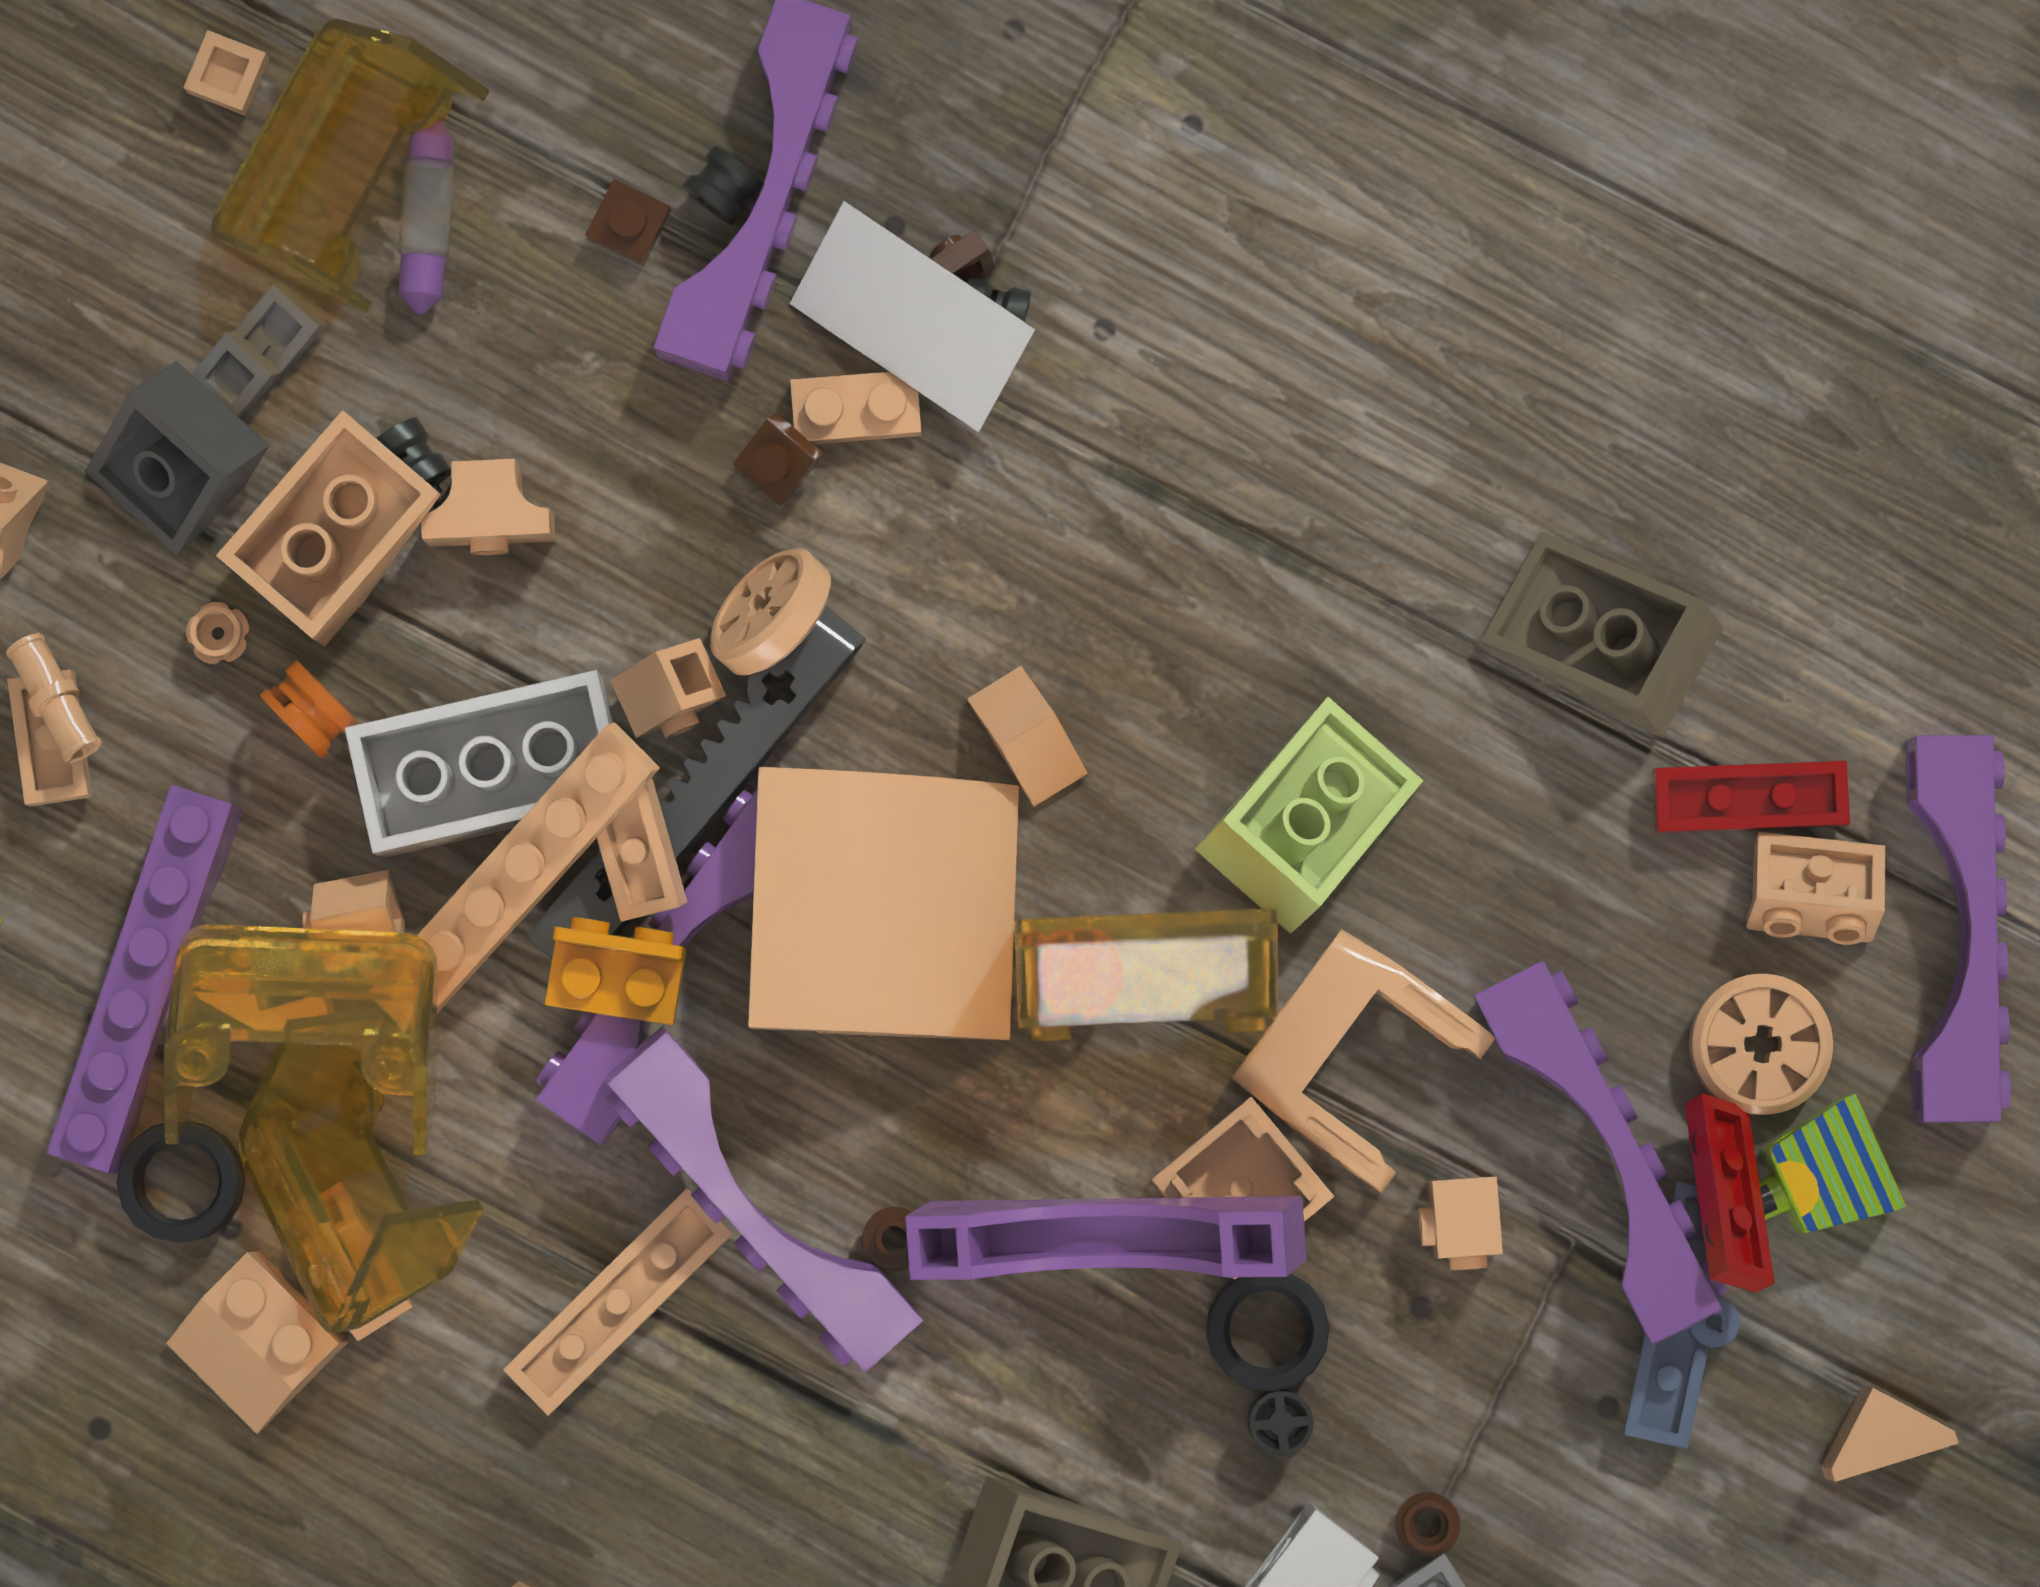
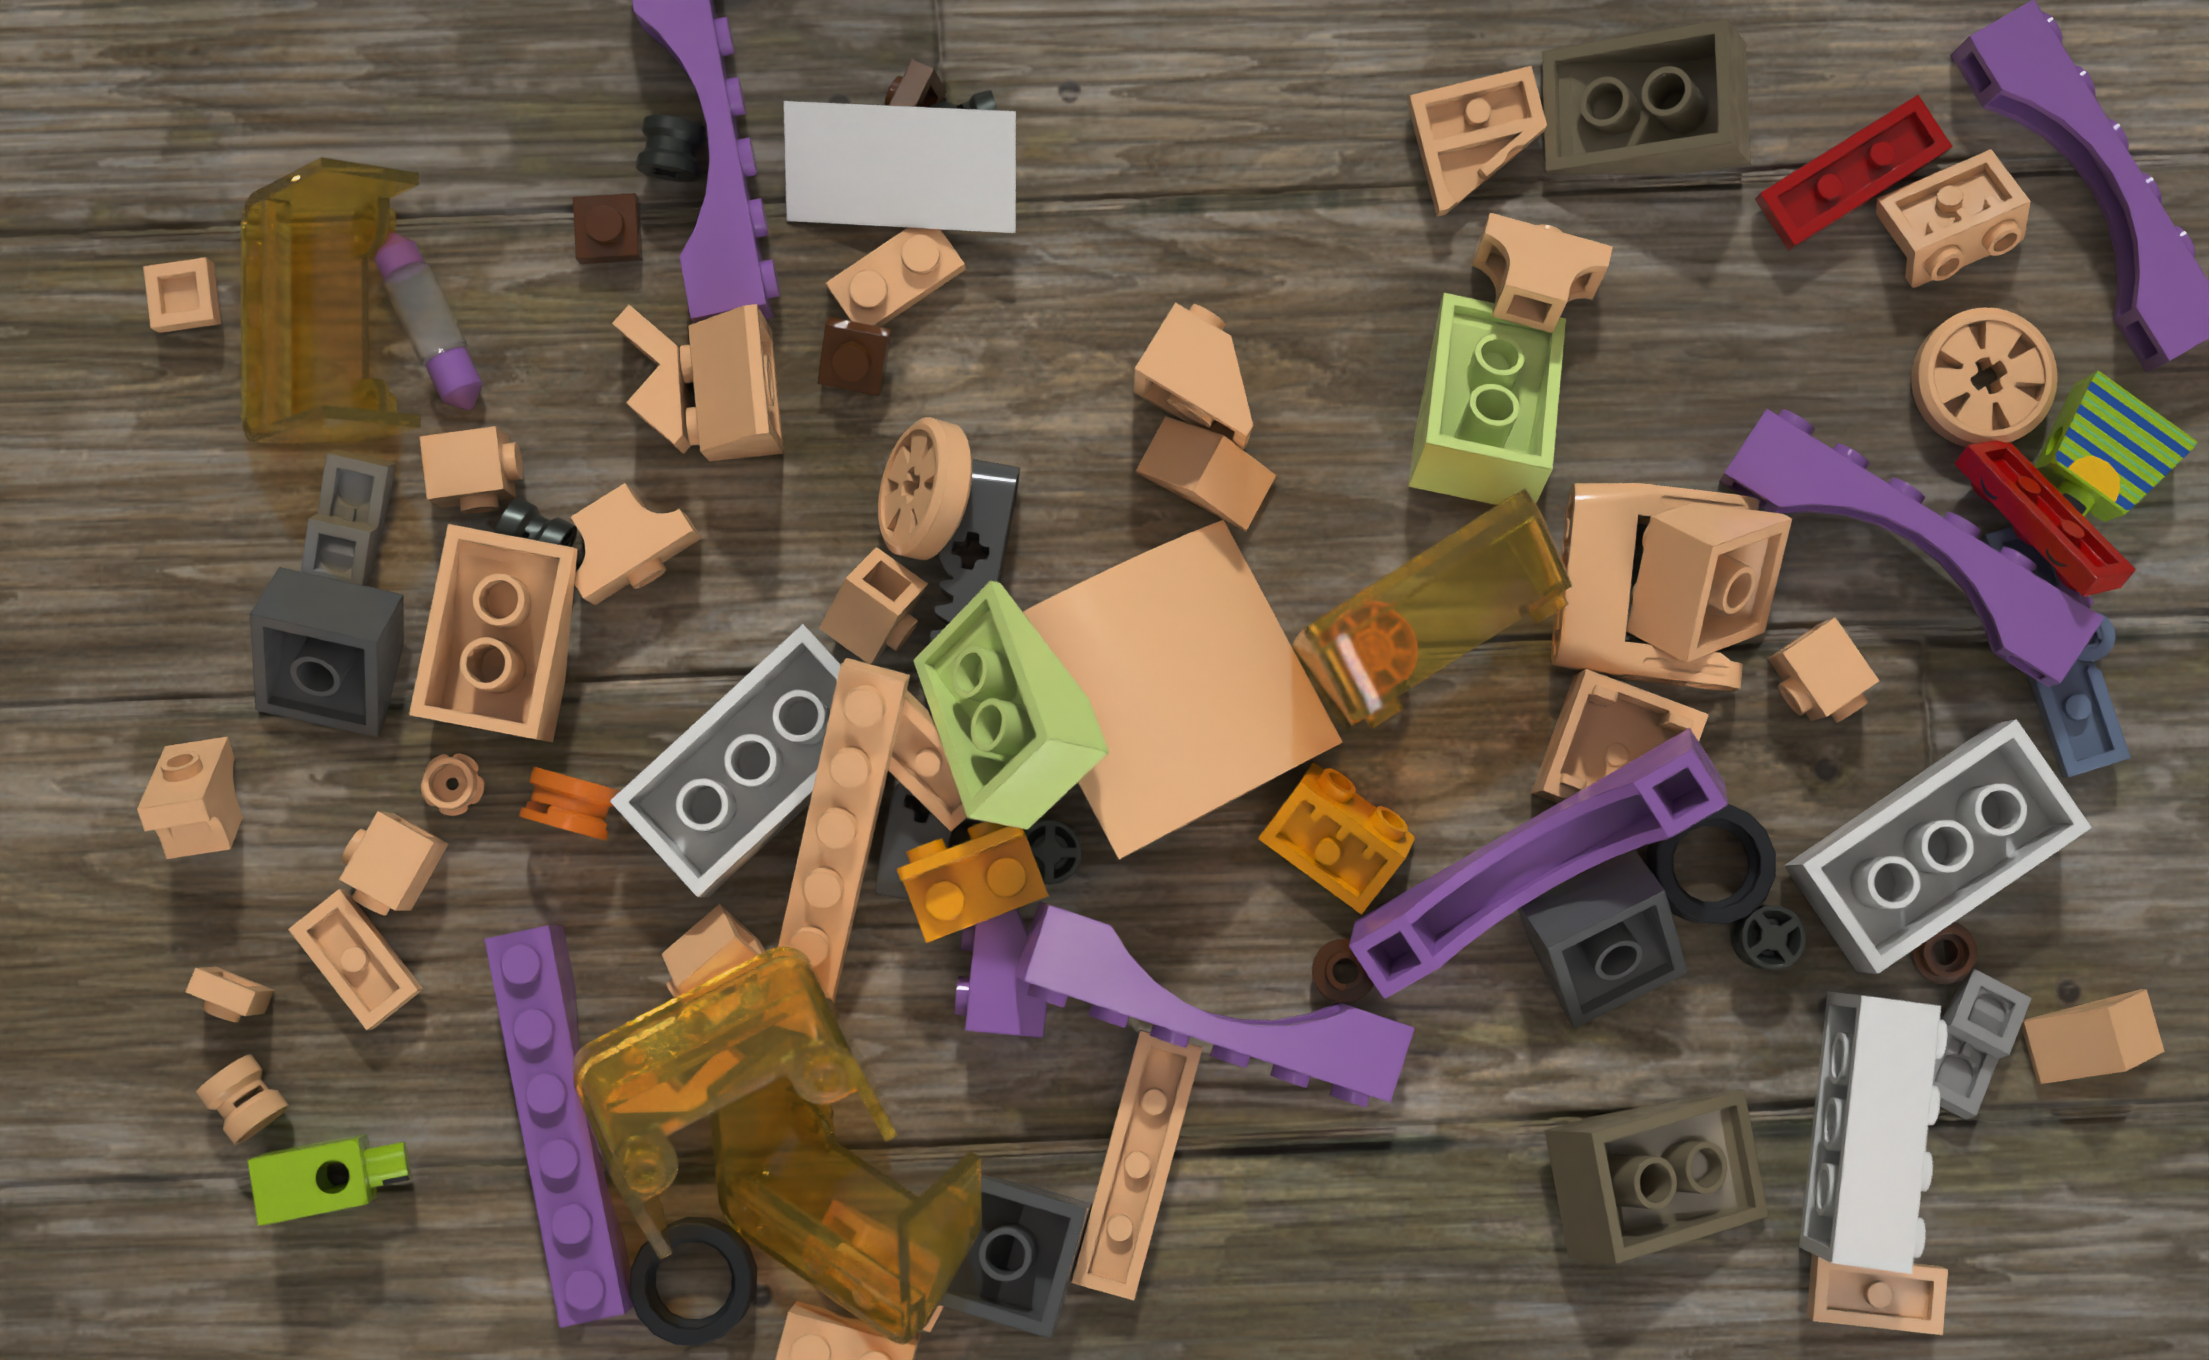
camera: 30 degrees left, 0 degrees up
light nougat pin [6,633,102,763] -> none
none -> light nougat brick [339,811,449,916]
none -> light nougat brick [419,426,523,514]
none -> light nougat slope [612,305,691,454]
none -> light nougat slope [680,304,784,461]
none -> yellowish green slope [913,580,1109,829]
none -> dark grey slope [924,1171,1092,1338]
none -> pearl dark grey wheel [1025,820,1082,885]
none -> light nougat slope [1133,302,1253,450]
none -> light orange bracket [1258,763,1415,915]
none -> light nougat wing [1407,66,1547,217]
none -> light nougat brick [1472,213,1613,333]
none -> dark grey slope [1518,849,1688,1029]
none -> light nougat slope [1626,503,1792,663]
none -> white brick [1784,719,2092,974]

